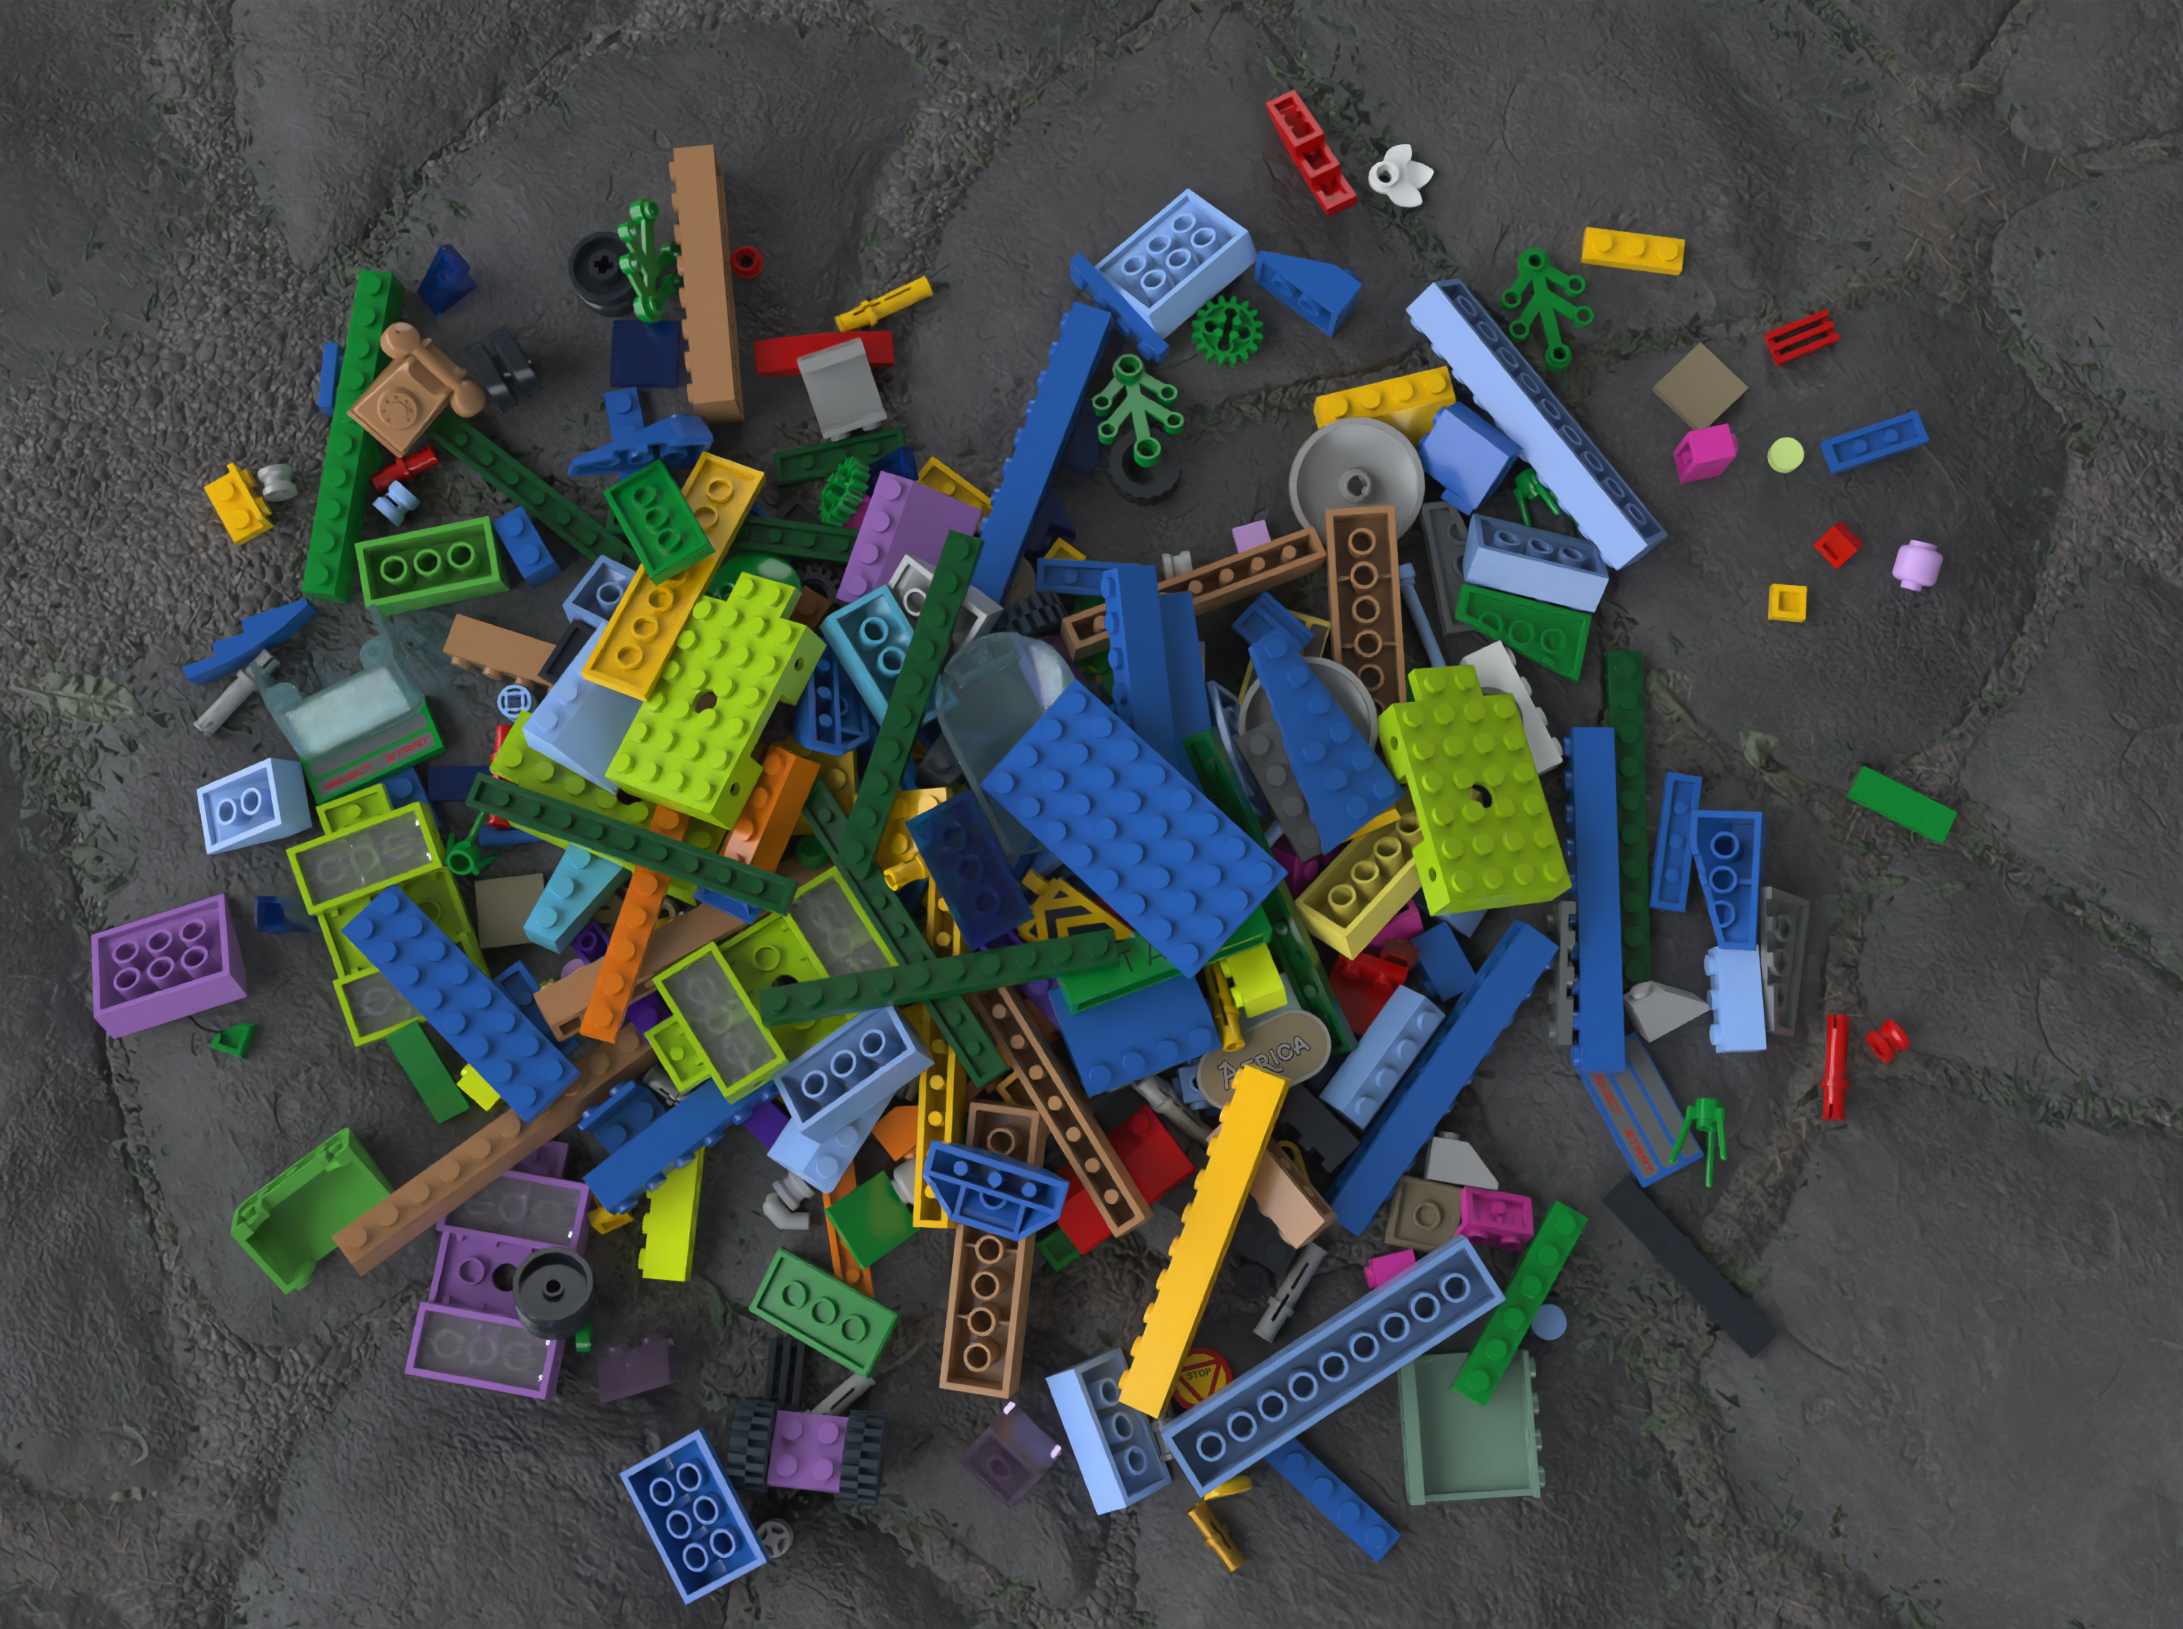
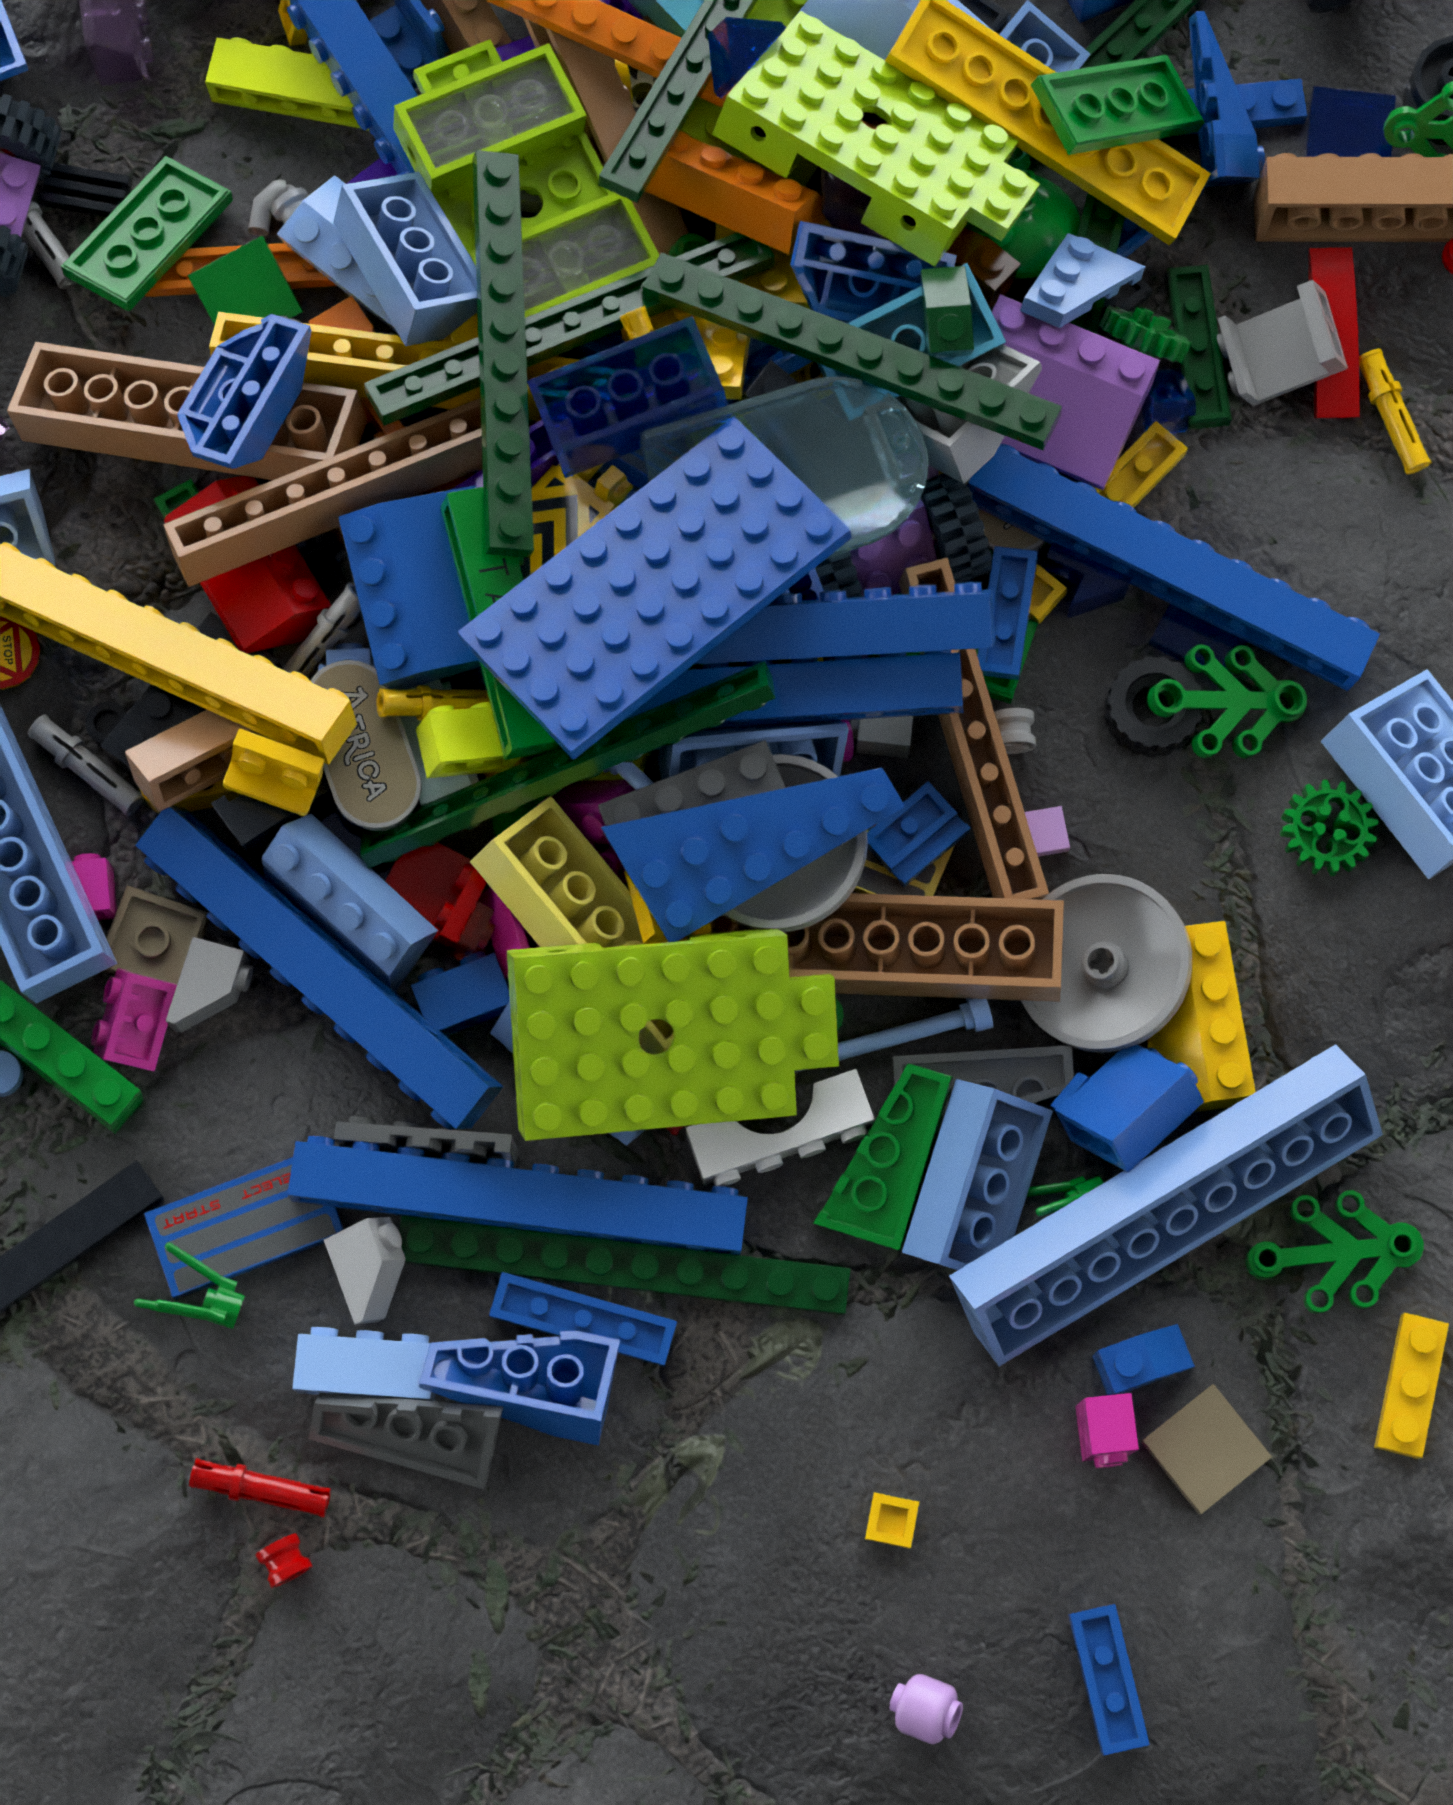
camera: 95 degrees right, 5 degrees down
blue plate [1070,252,1169,366] -> none
blue slope [1253,250,1362,339] -> none
red tile [1763,309,1841,366] -> none
yellowish green tile [1767,437,1804,473] -> none
red tile [1813,521,1863,569] -> none
green tile [1846,766,1958,844] -> none
none -> yellow bracket [223,728,325,816]
none -> clear blue slope [708,17,787,99]
none -> dark green slope [921,266,974,358]
none -> medium blue wing [1020,233,1146,328]
none -> blue slope [1092,1324,1195,1395]

